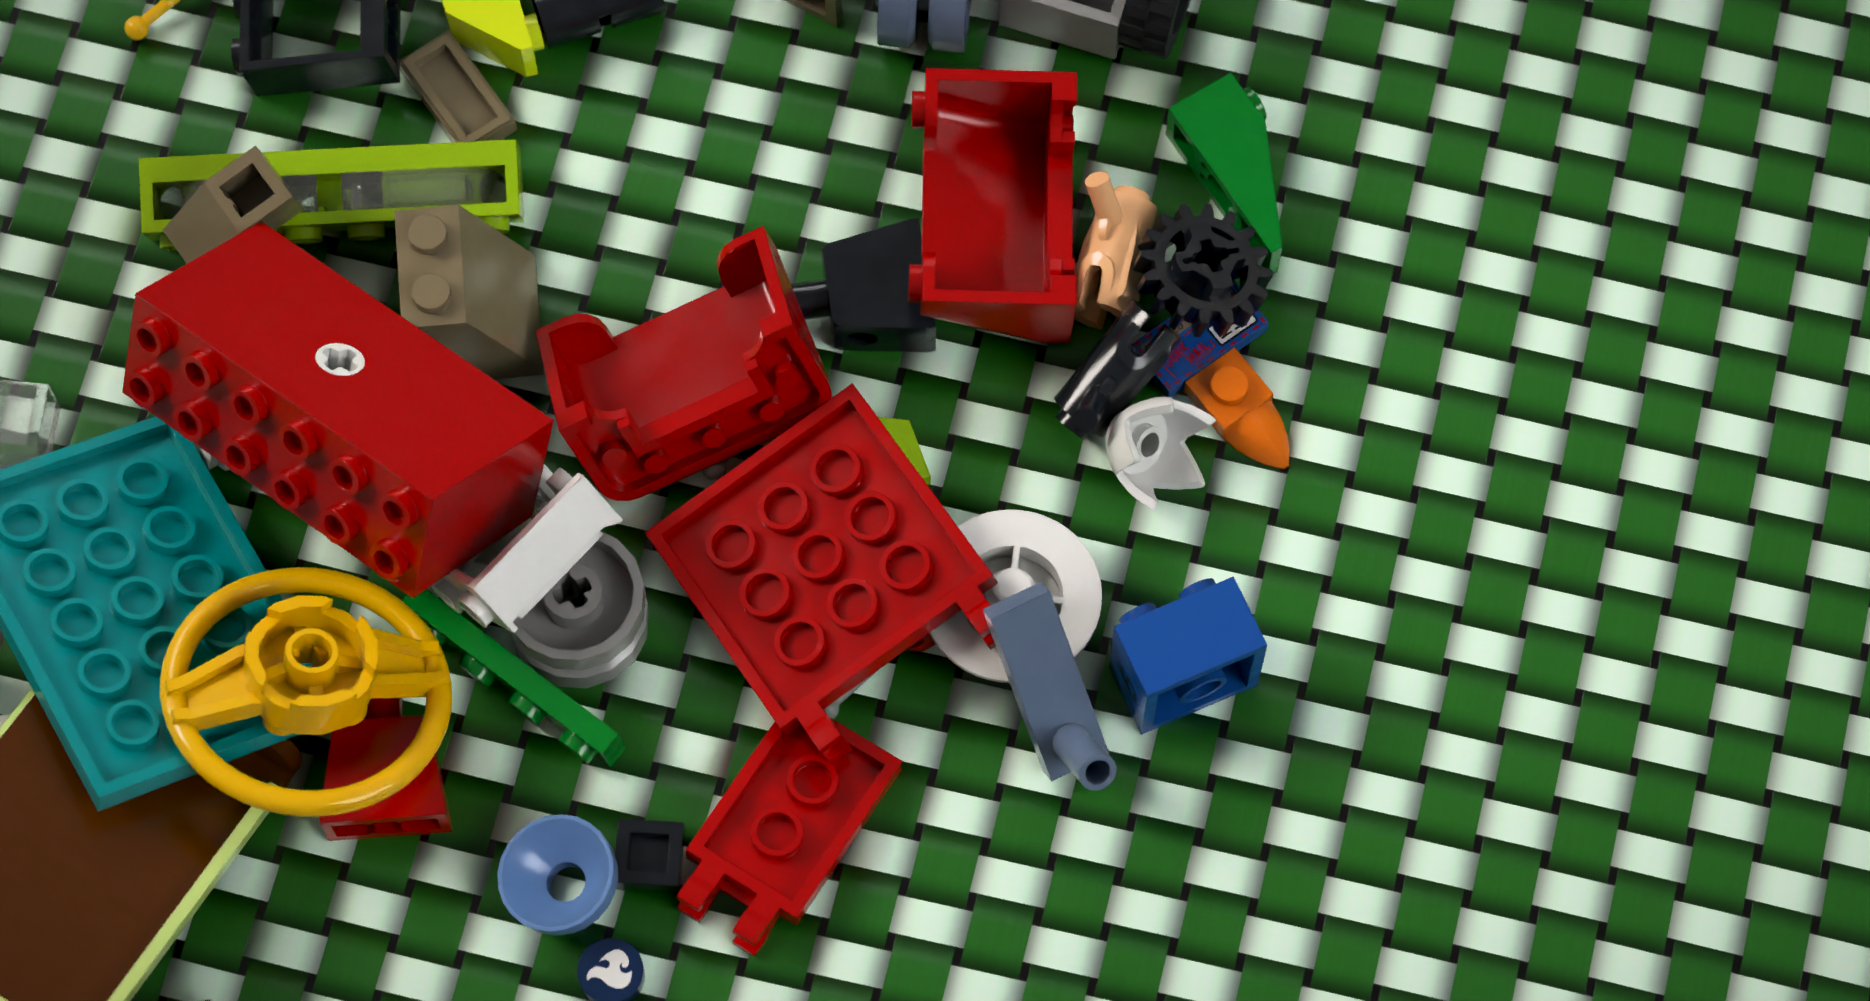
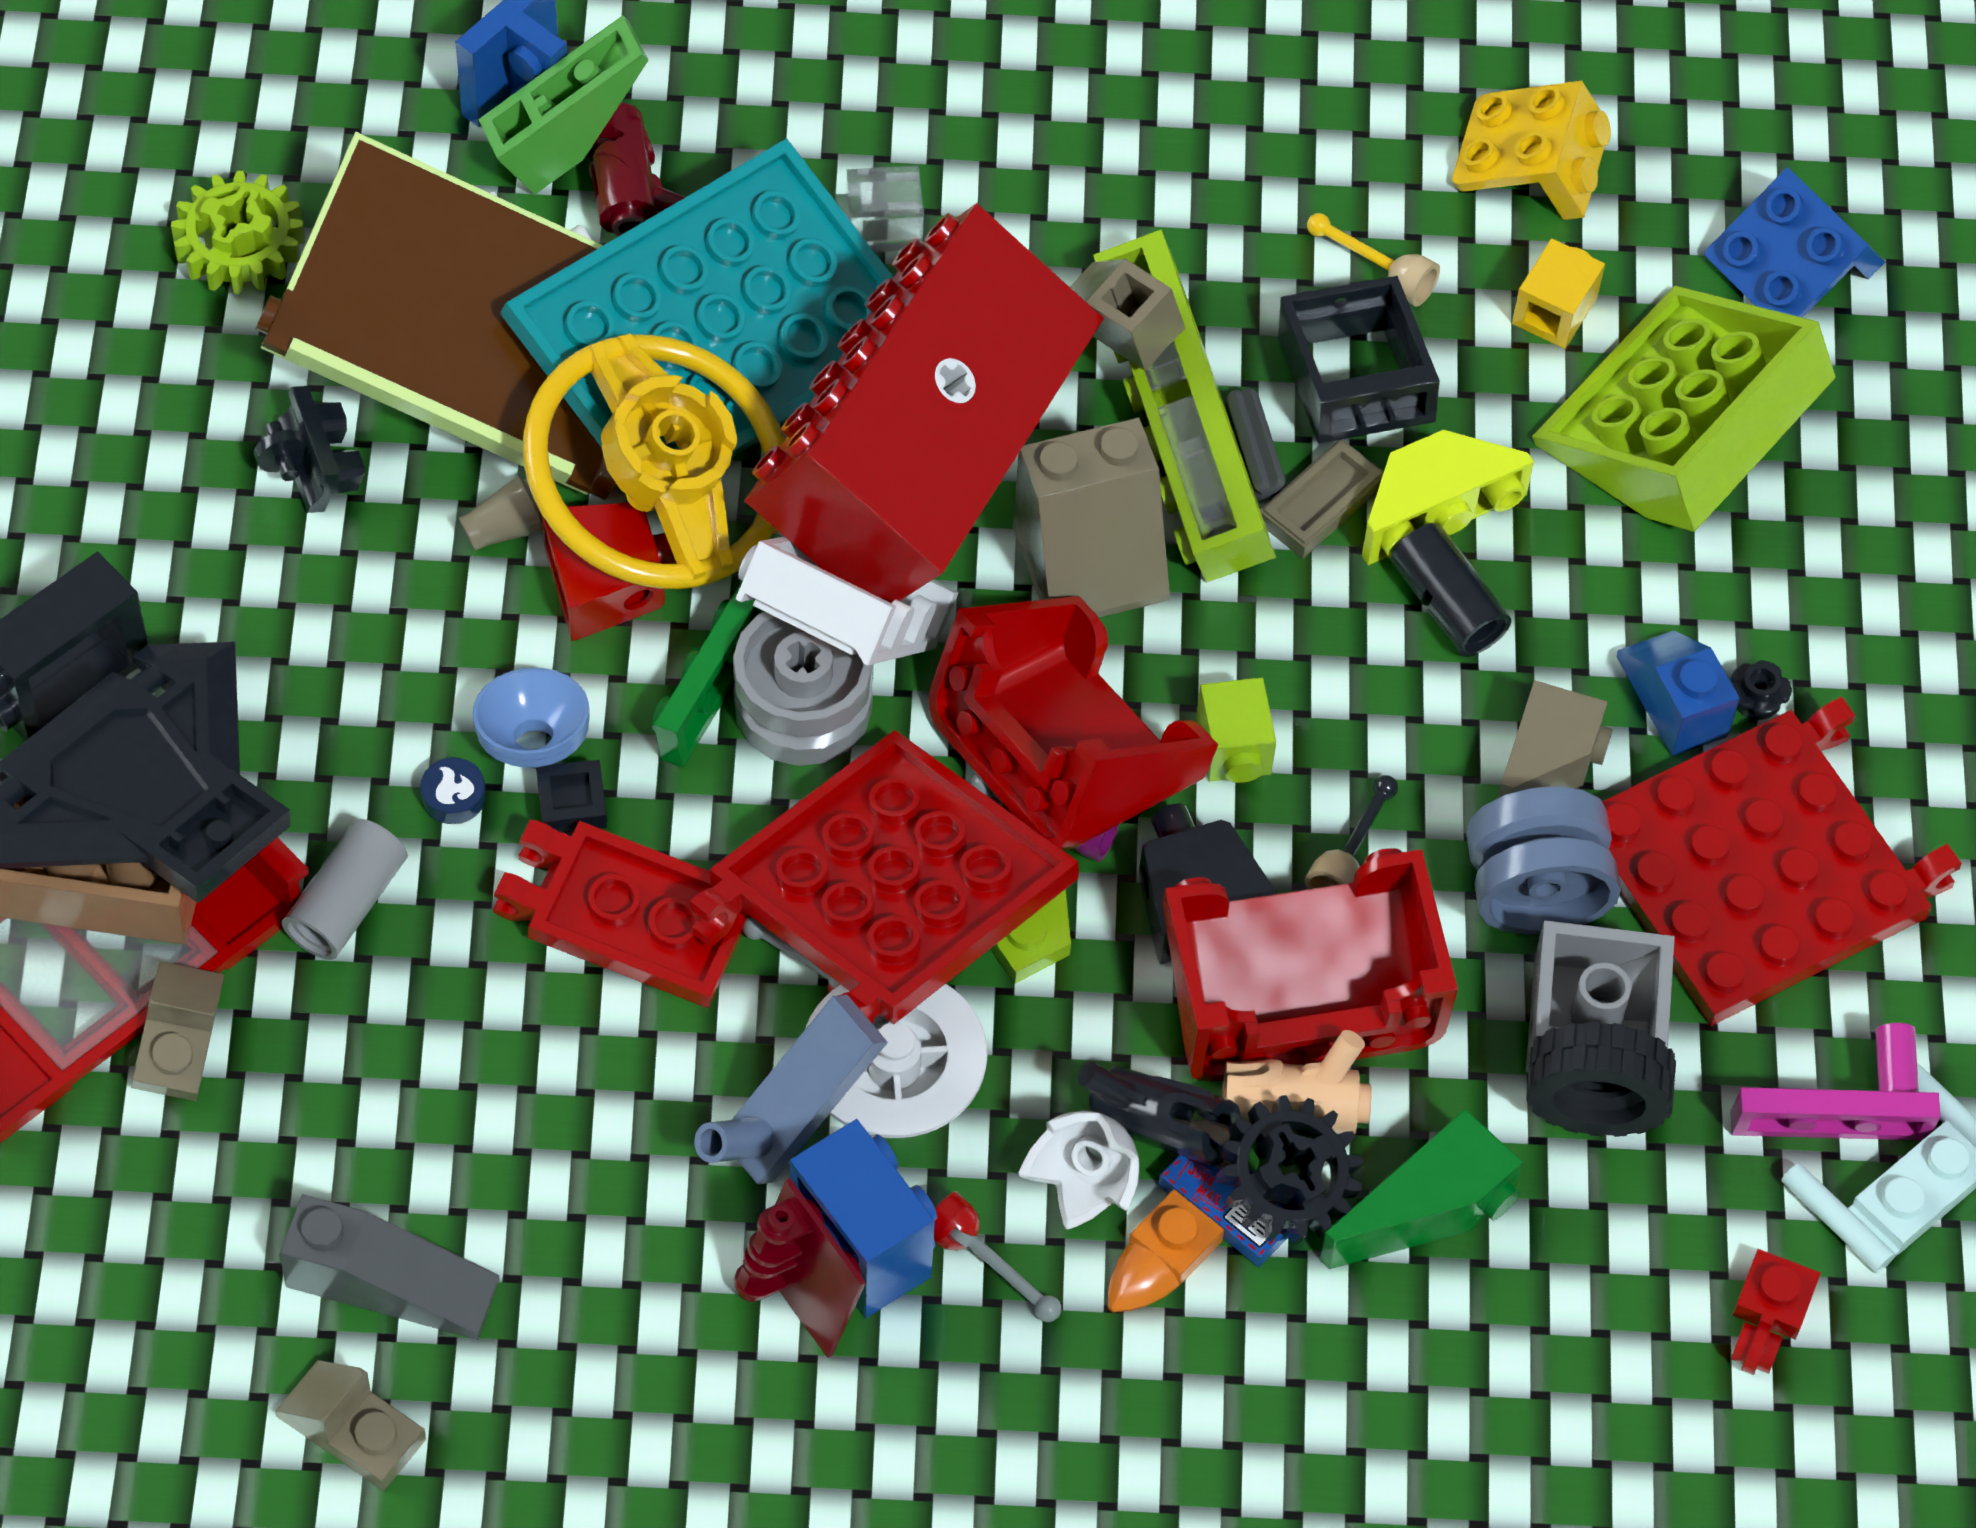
camera: 75 degrees right, 10 degrees down
none -> dark tan cone [459,475,543,551]
none -> dark red hinge [734,1178,866,1358]
none -> hinge [934,1191,1061,1322]
none -> lime brick [1196,677,1277,783]
none -> dark grey axle [1225,388,1286,500]
none -> hinge [1305,775,1398,889]

